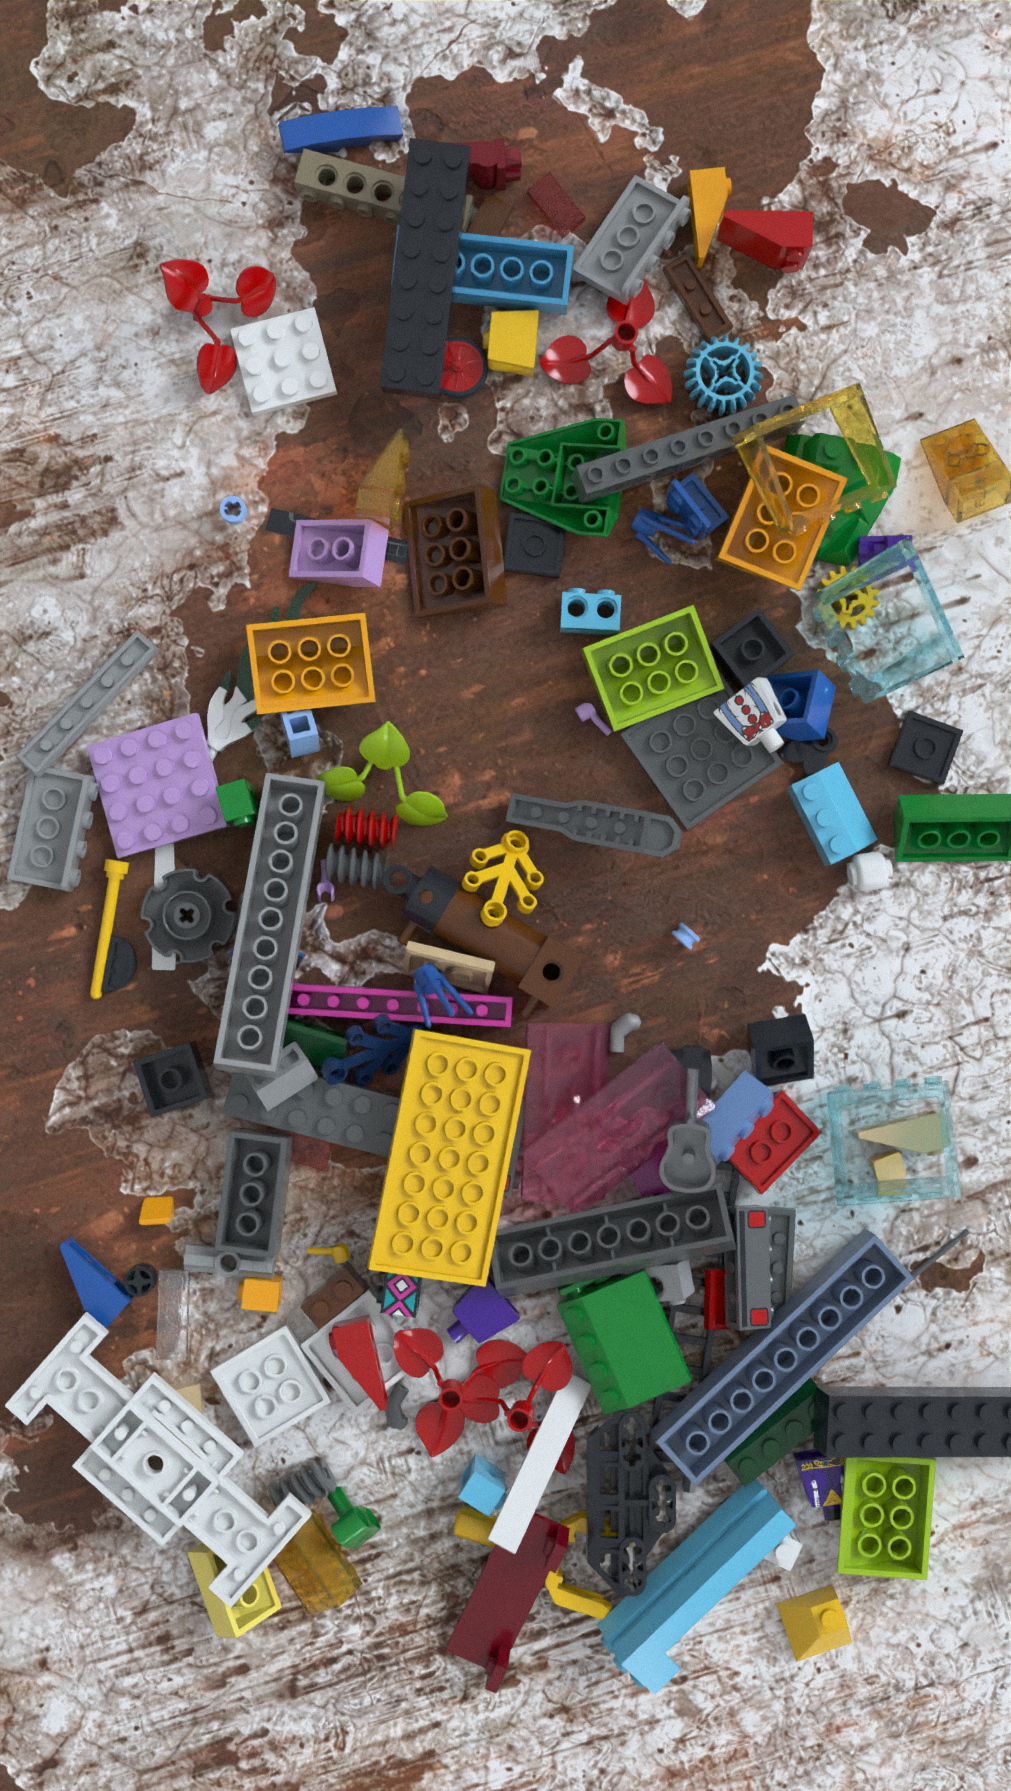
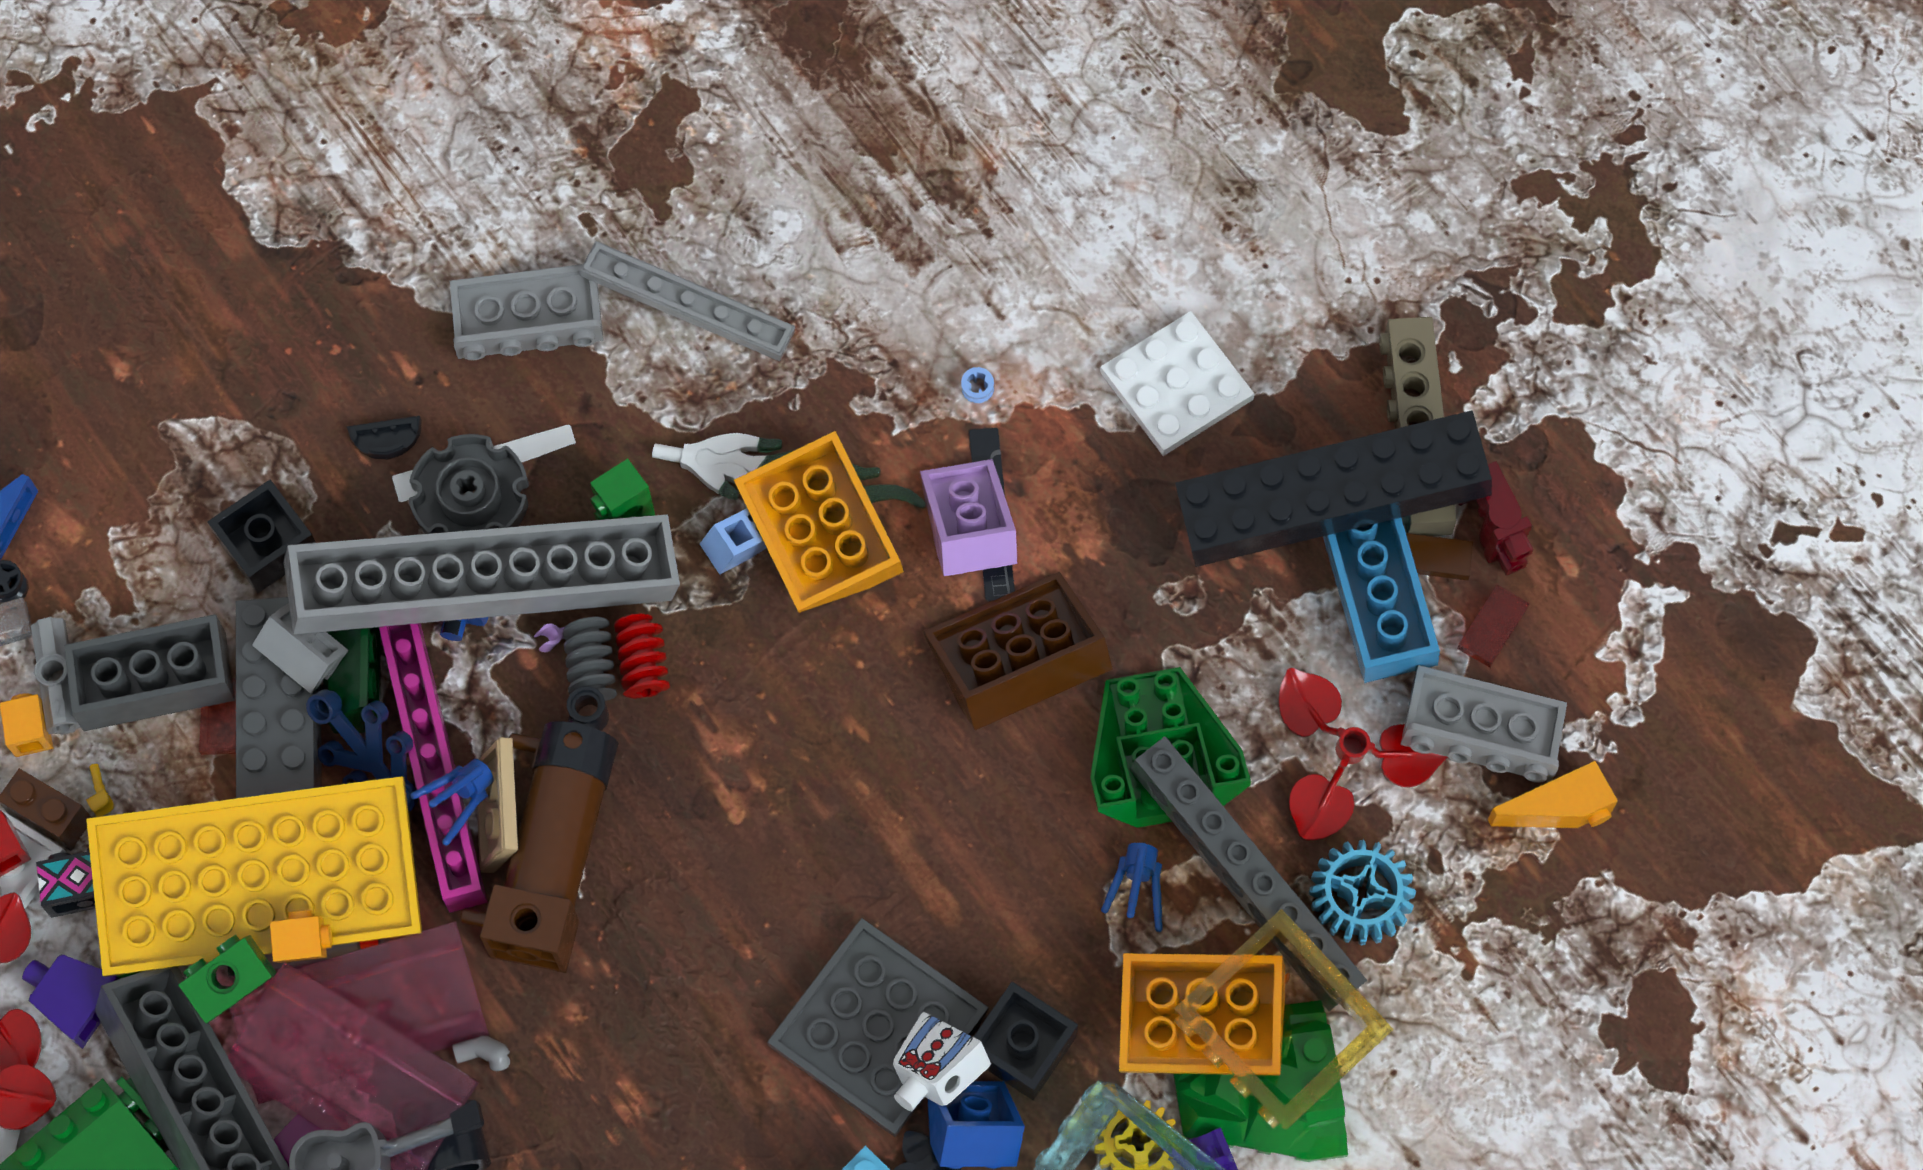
camera: 70 degrees right, 20 degrees down
lavender plate [87,713,230,858] -> none
yellow piece [90,859,129,999] -> none
light orange slope [139,1196,175,1225] -> none
red plant [160,259,276,394] -> none
blue slope [278,106,403,153] -> none
lime plant [316,721,448,826] -> none
clear yellow slope [355,429,411,532] -> none
red wheel [442,337,489,398] -> none
yellow plant [462,830,544,927] -> none
yellow torso [483,310,539,378] -> none
black tile [503,512,566,579] -> none
dark grey piece [505,793,683,859] -> none
medium azure brick [560,588,621,635] -> none
lavender hand [575,703,612,736] -> none
lime slope [580,605,725,732] -> none
reddish brown tile [662,252,733,344] -> none
blue bracket [665,472,729,541] -> none
light blue bush [671,922,700,950] -> none
red slope [716,210,813,273] -> none
none -> green brick [178,935,278,1024]
none -> light orange brick [270,910,332,963]

